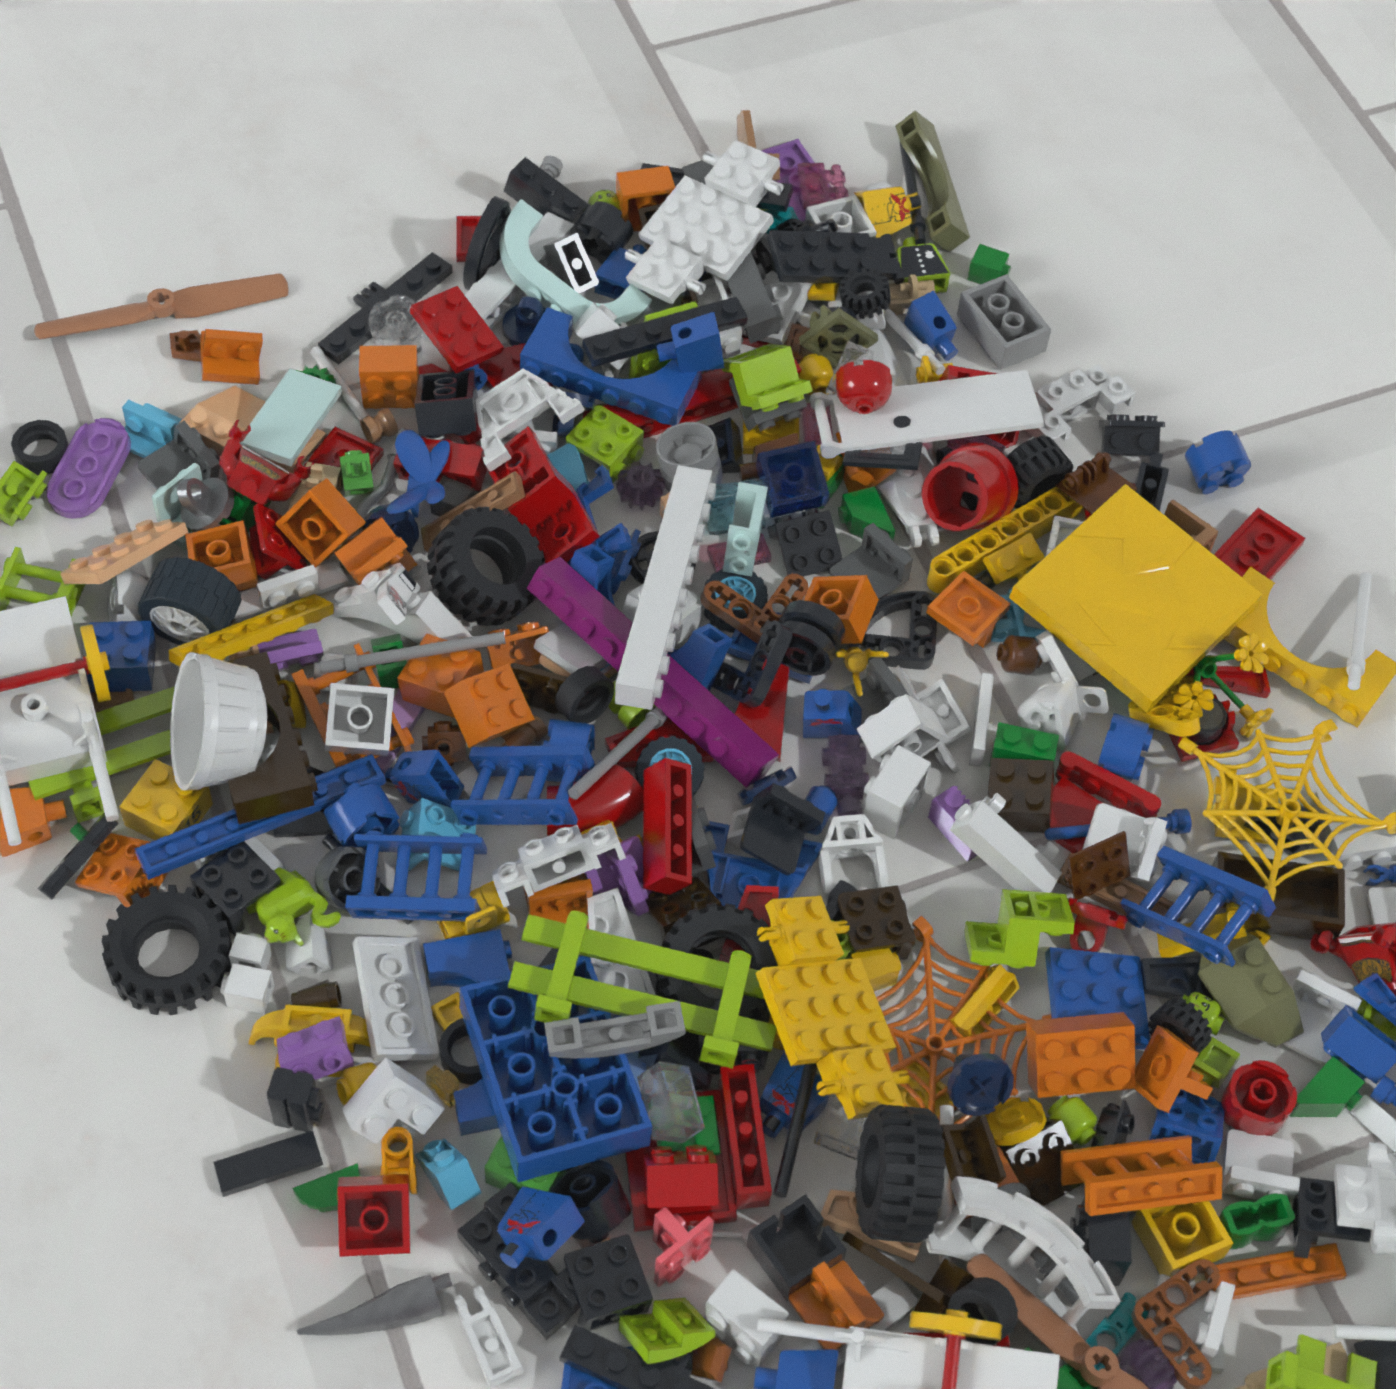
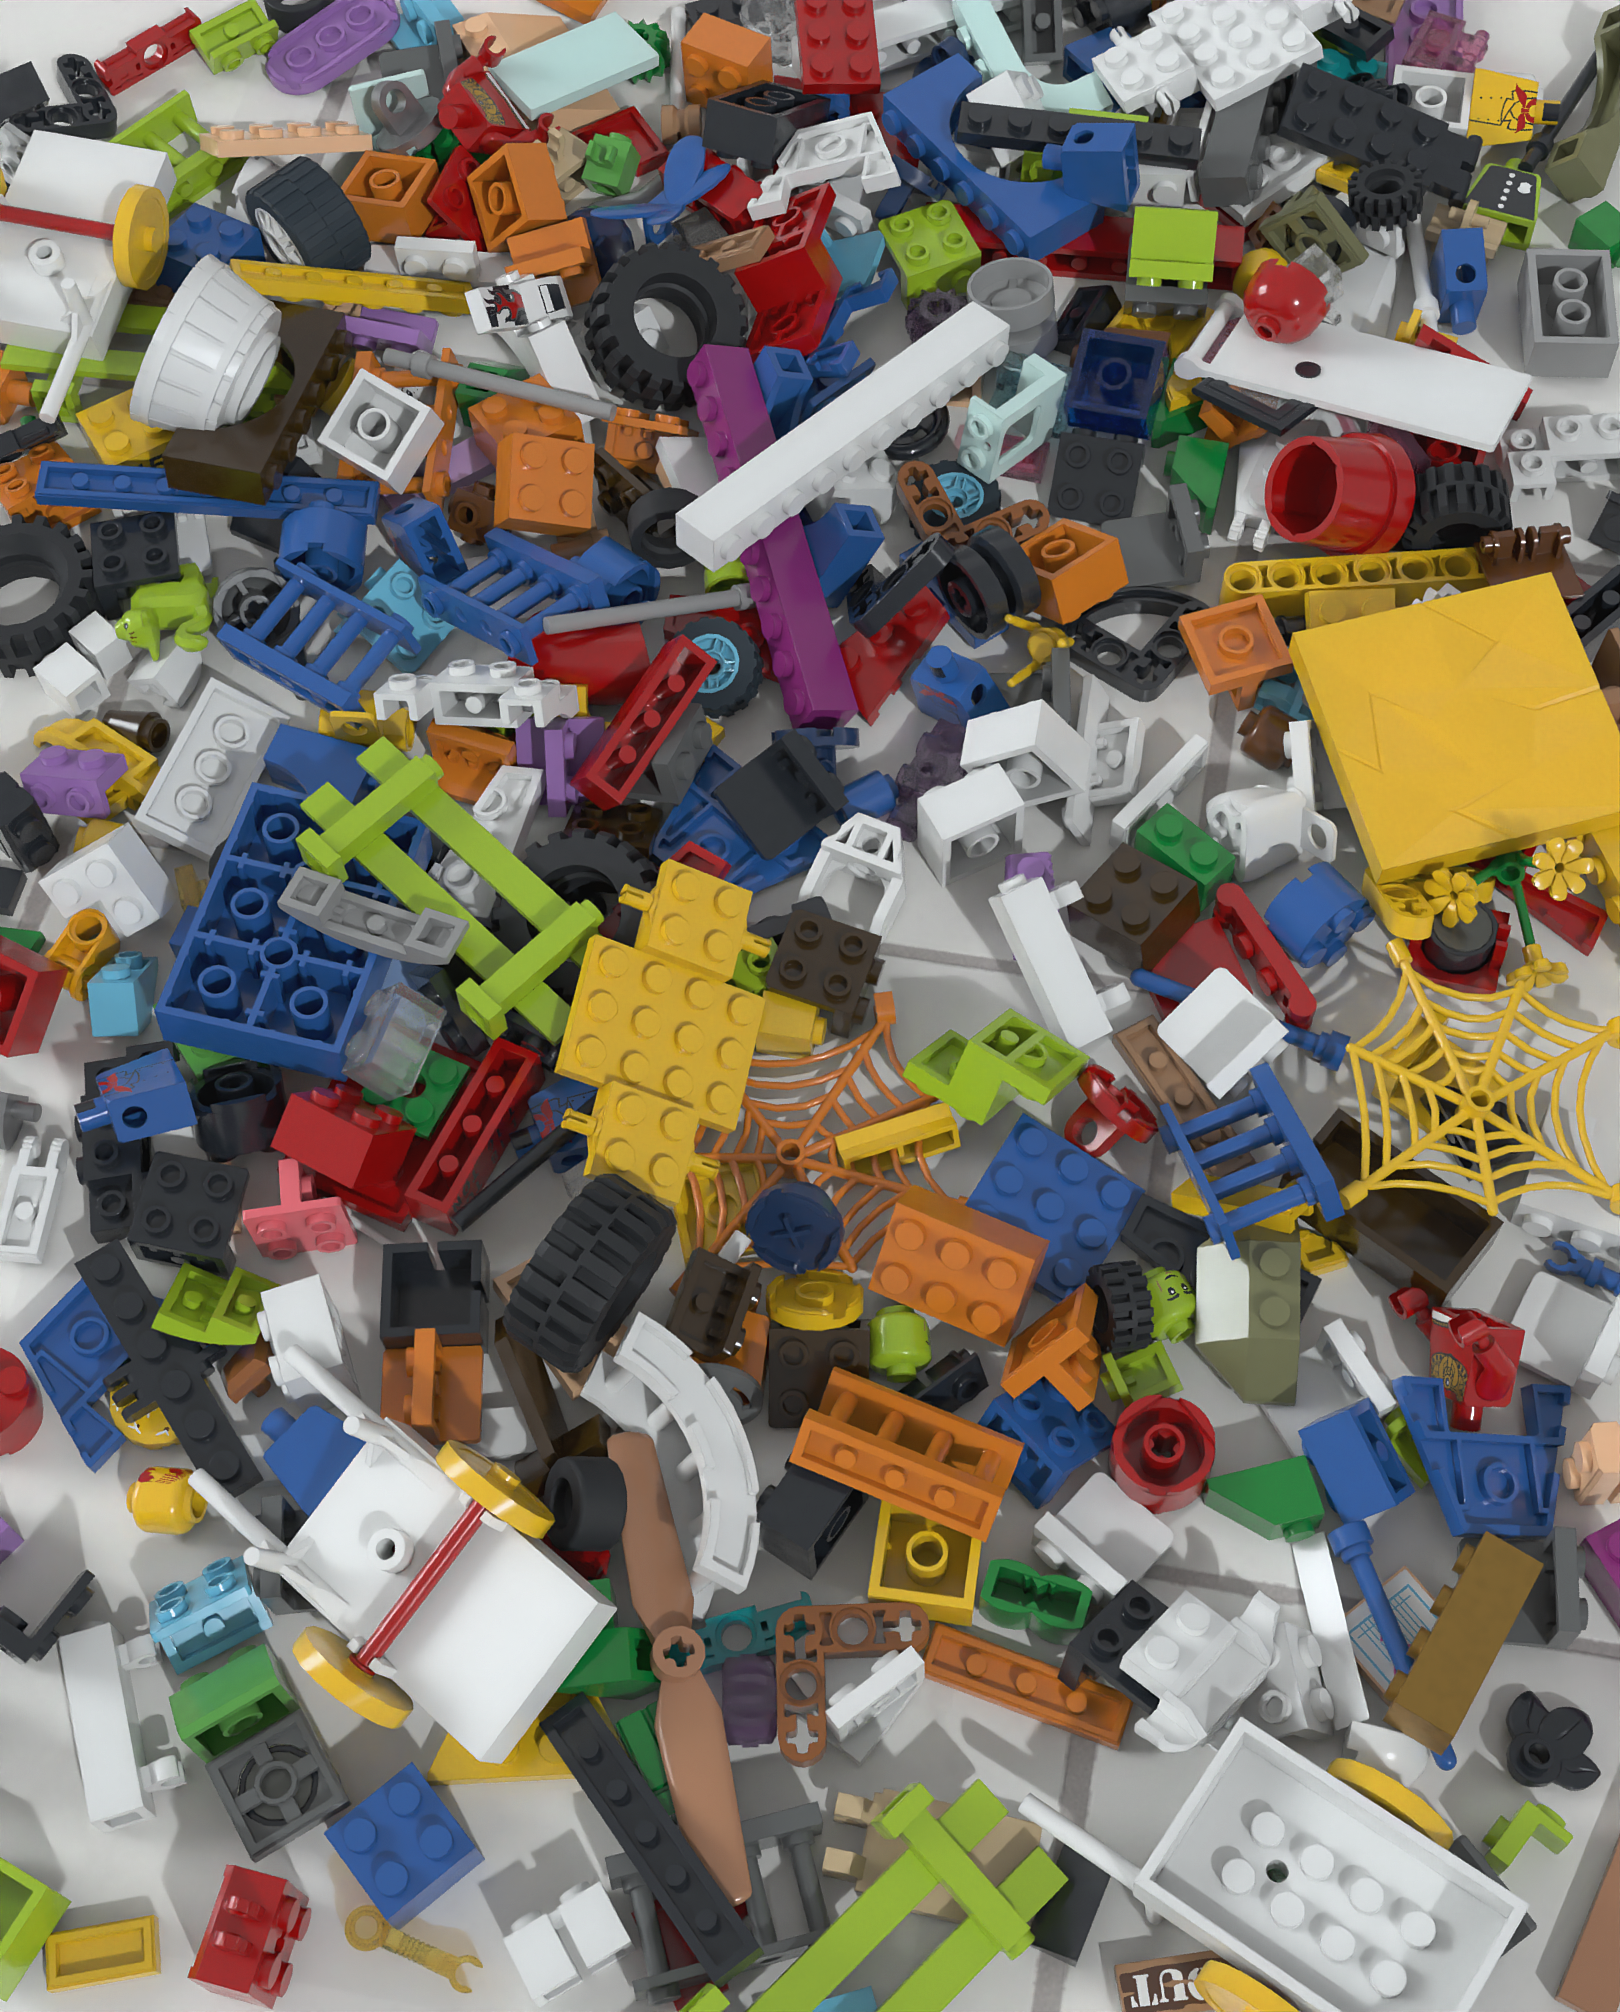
camera: 40 degrees right, 5 degrees up
reddish brown hinge [1063,831,1130,900] -> none

